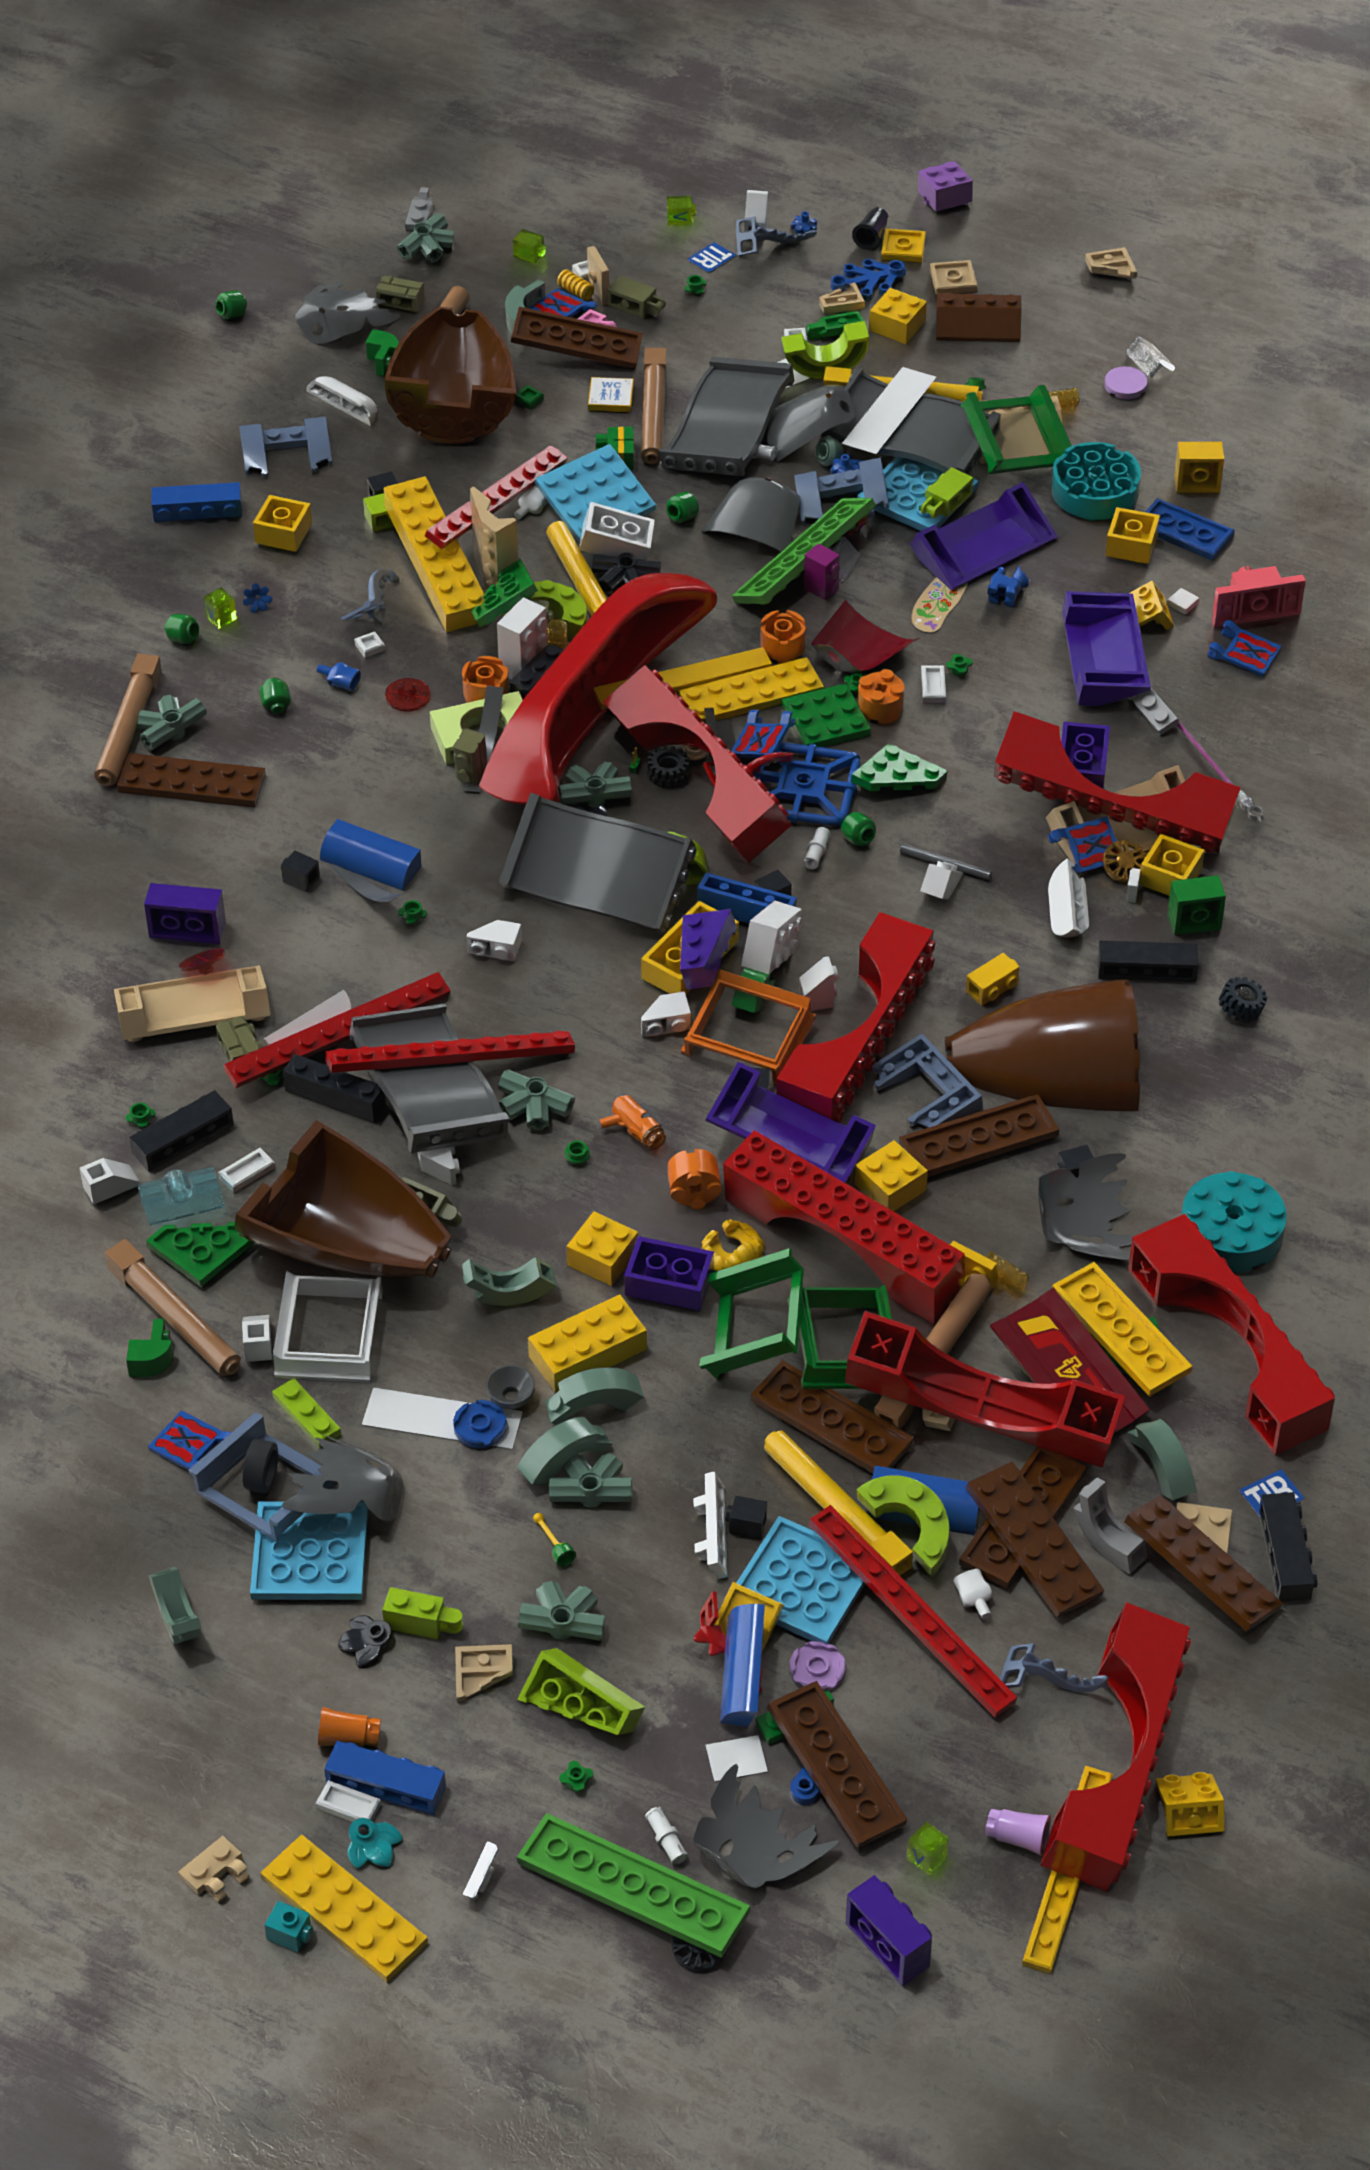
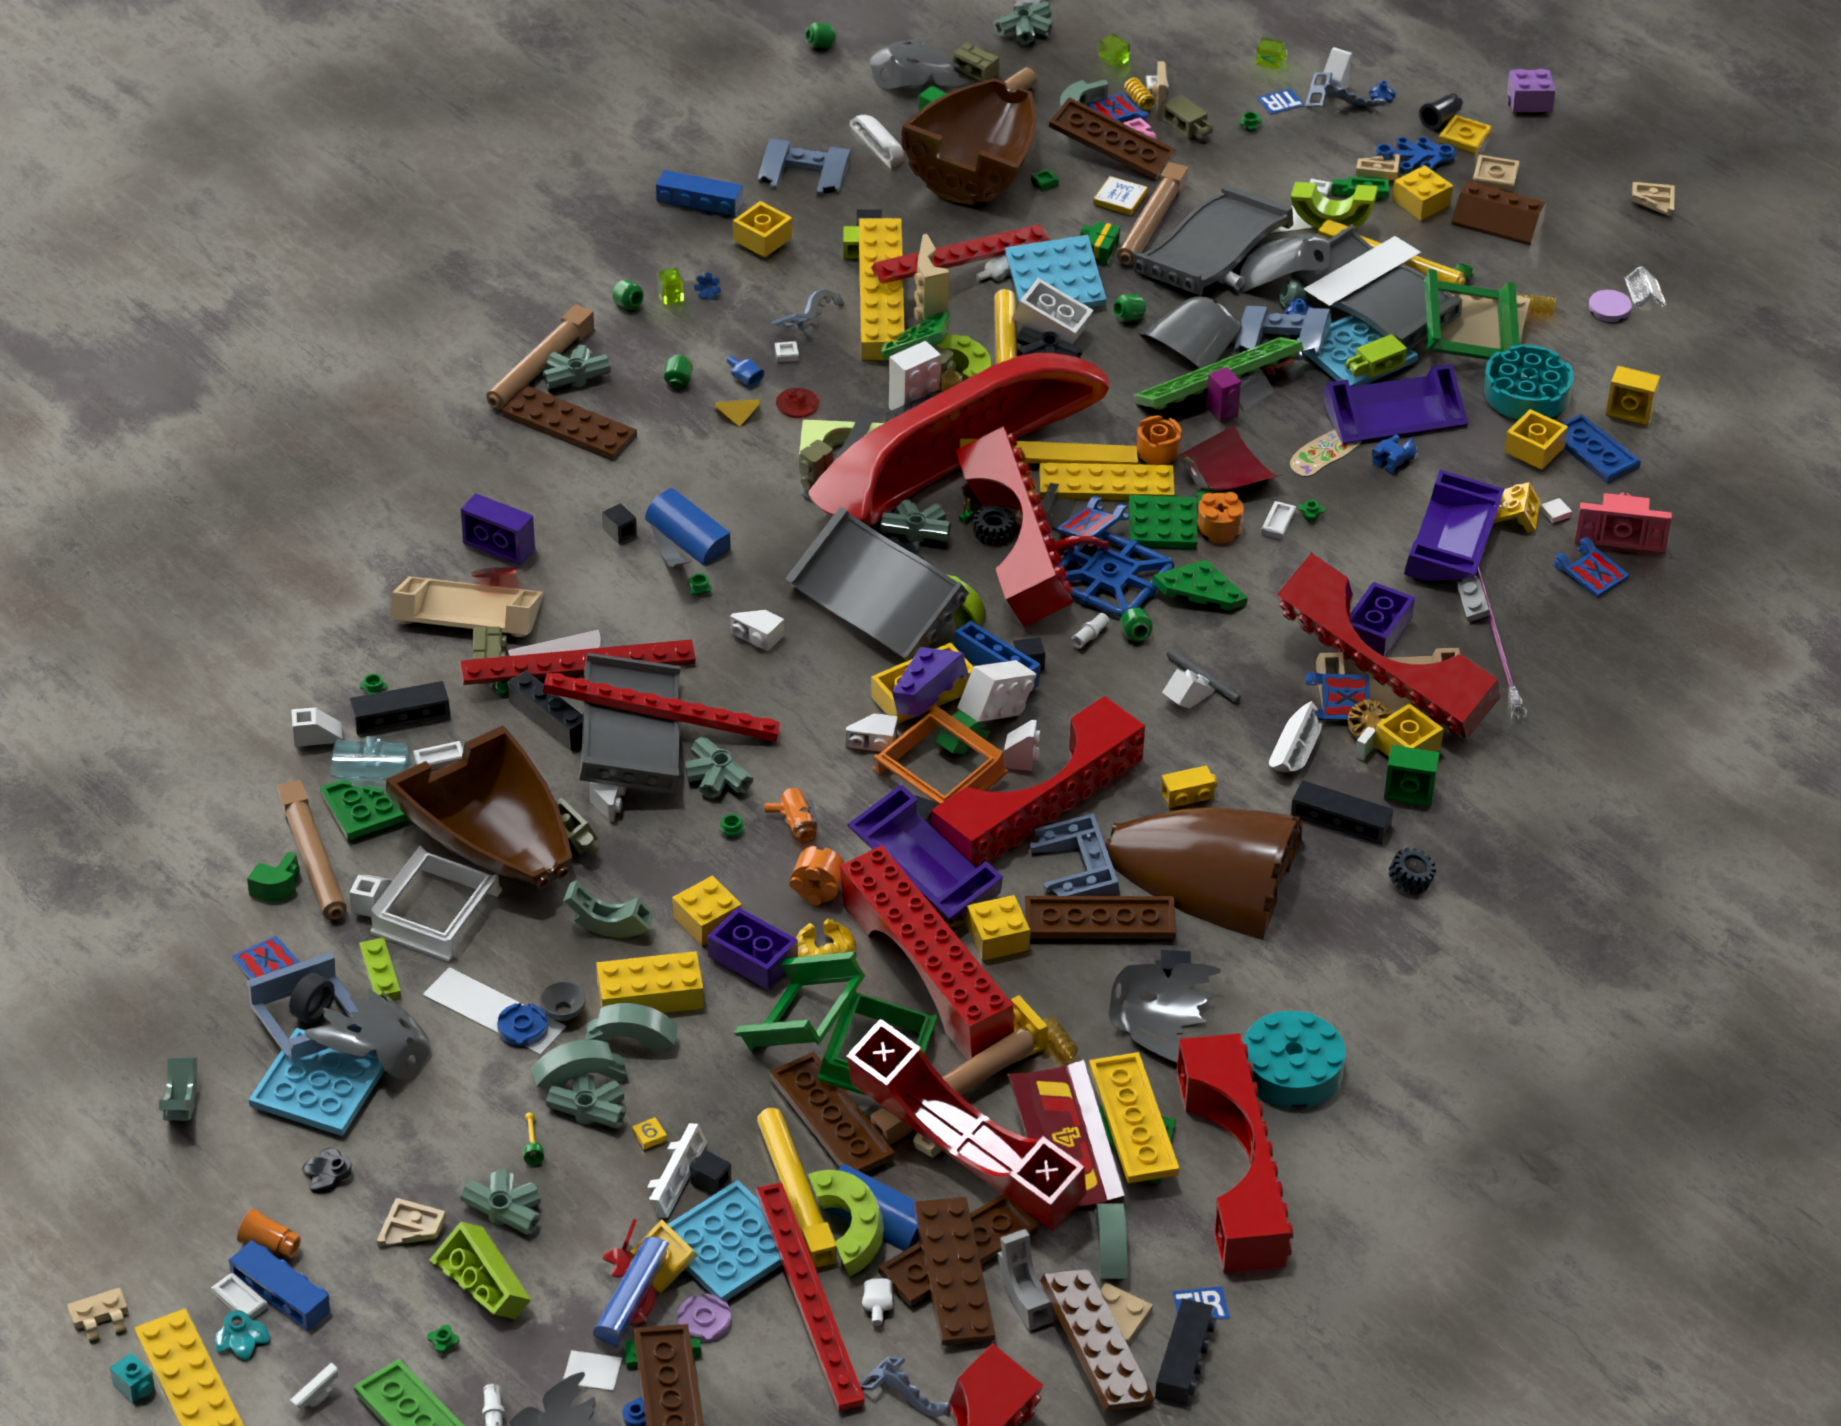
camera: 20 degrees right, 5 degrees down
lime brick [382,1587,463,1639] -> none
orange brick [462,656,509,703] -> none
none -> yellow tile [632,1117,667,1150]
none -> yellow slope [715,399,760,427]

